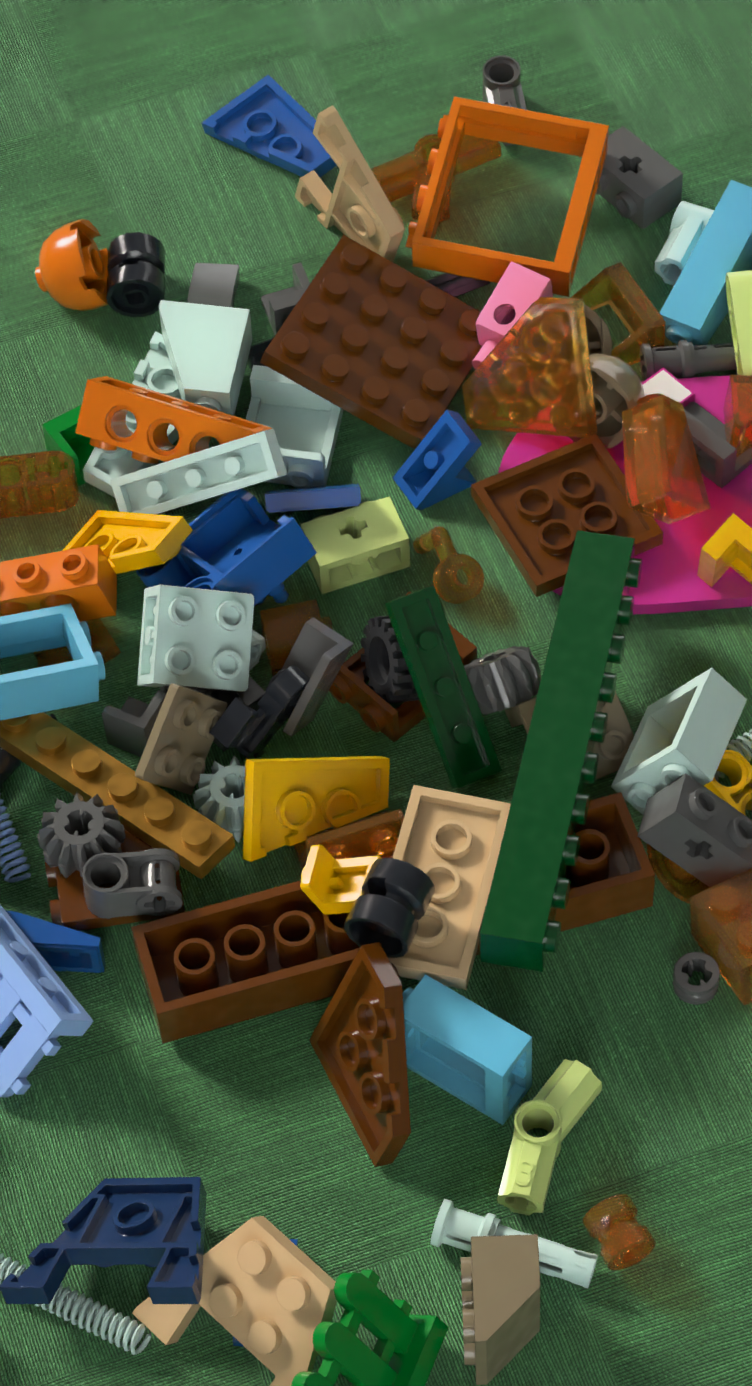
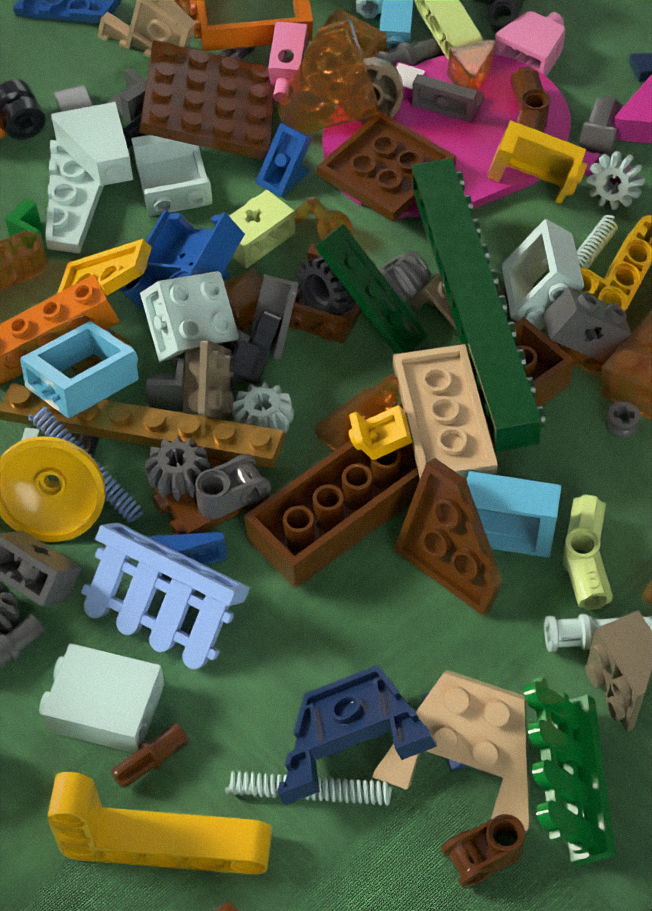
camera: 25 degrees left, 0 degrees up
orange brick [75,376,273,464] -> none
light aqua plate [110,429,287,514] -> none
yellow wing [243,756,390,862] -> none
blue tile [265,484,361,513] -> none
black wheel [344,858,435,958] -> none
clear orange slope [622,393,711,524] -> none

